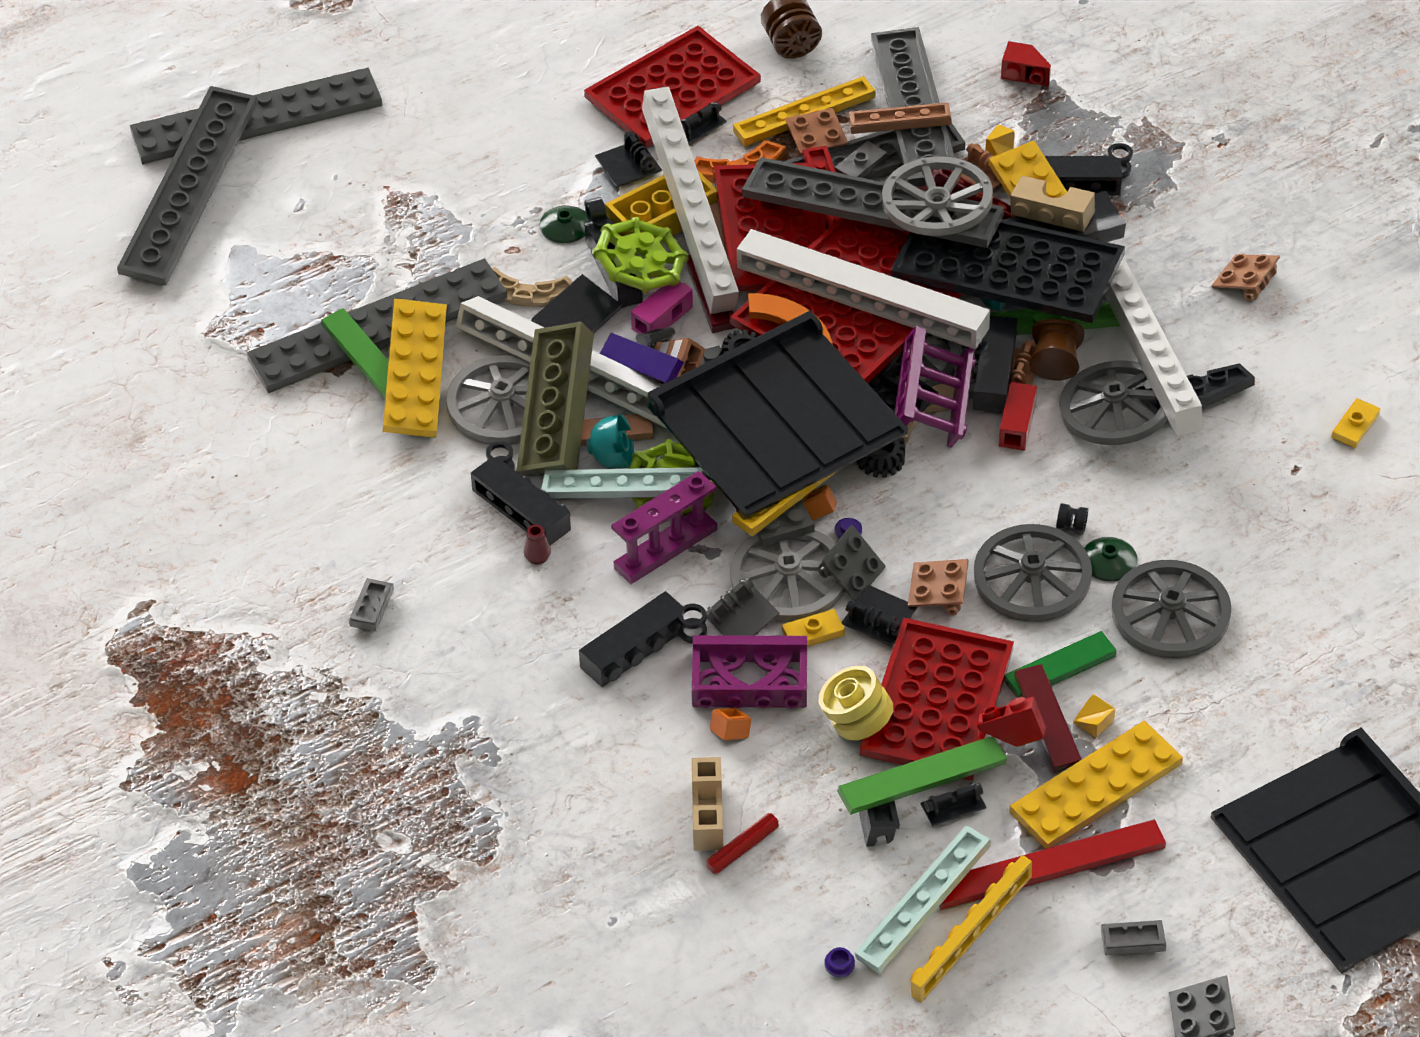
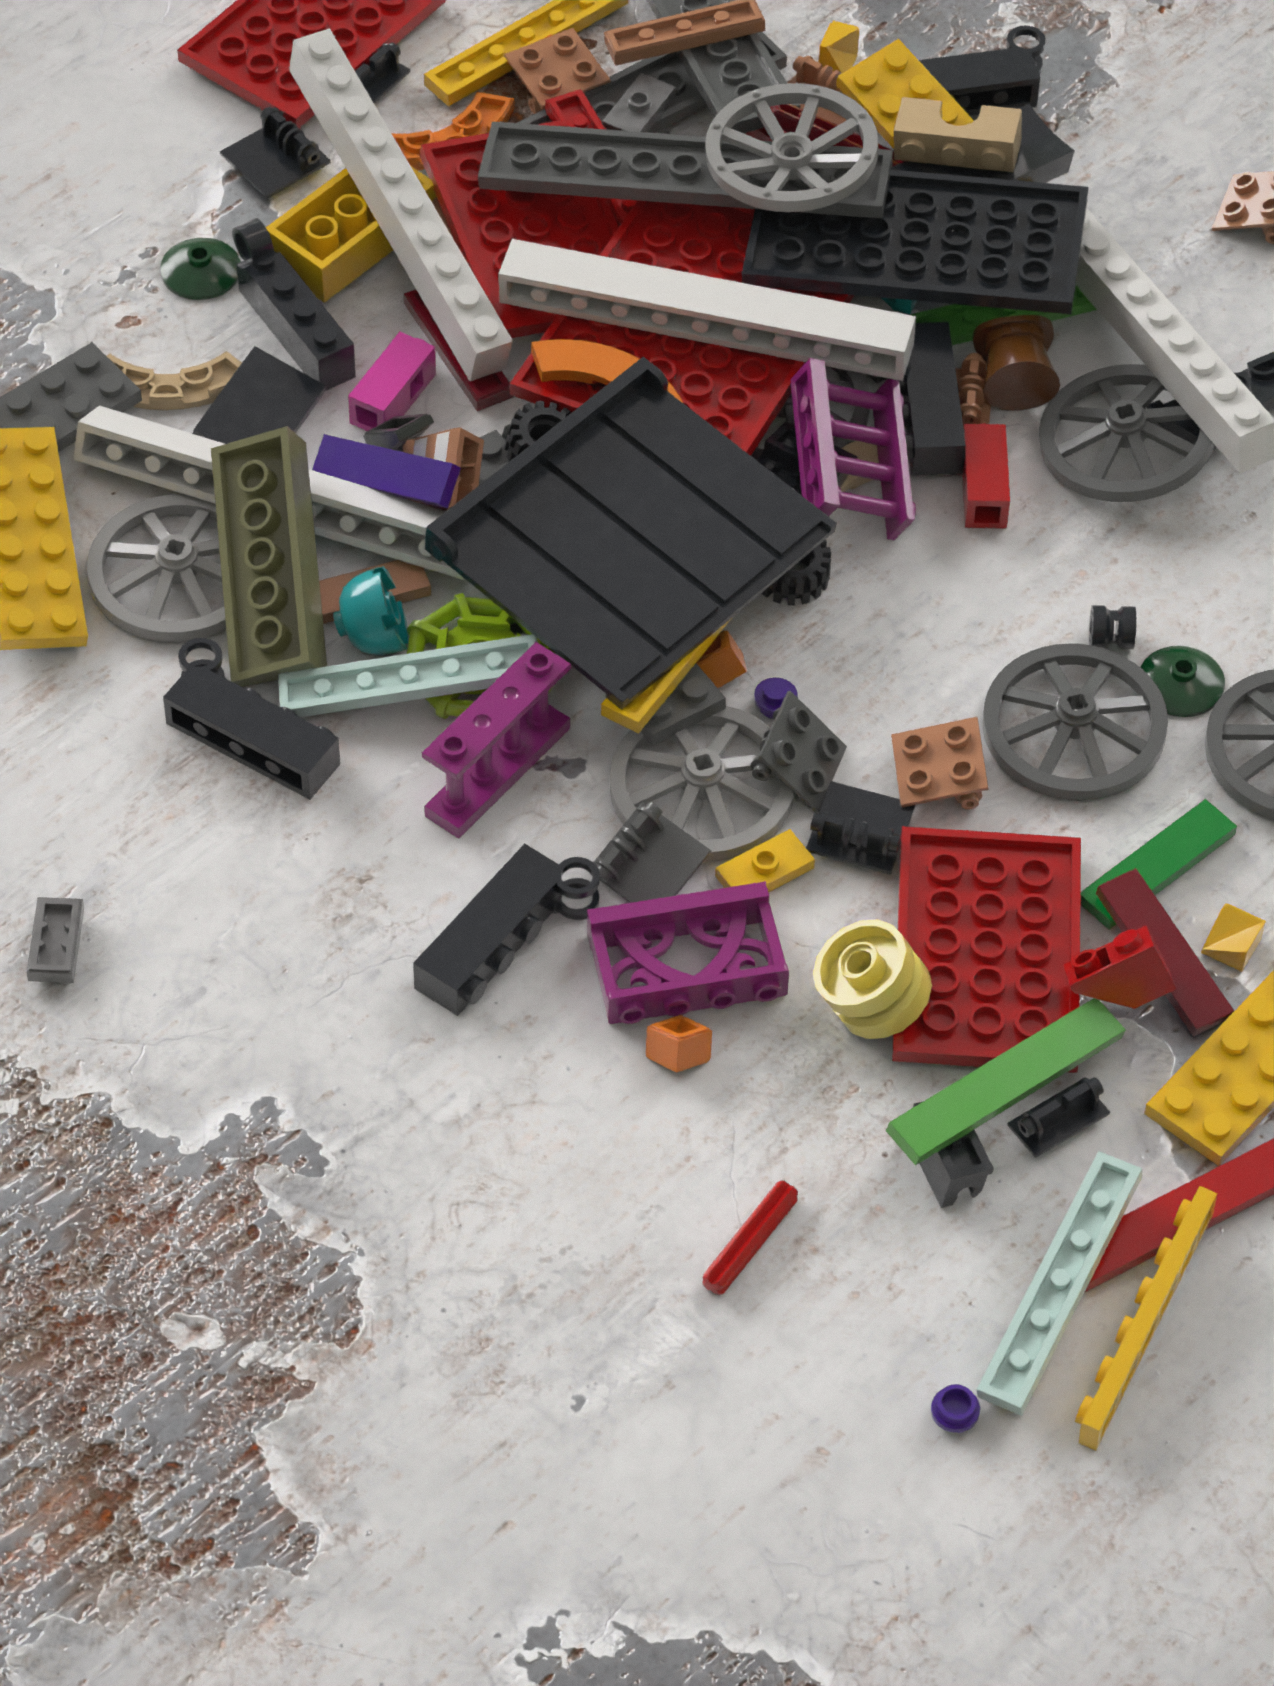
camera: 15 degrees left, 5 degrees up
dark red cone [523,525,551,565] -> none
lime plate [592,217,688,293] -> none
tan arch [692,757,723,851] -> none

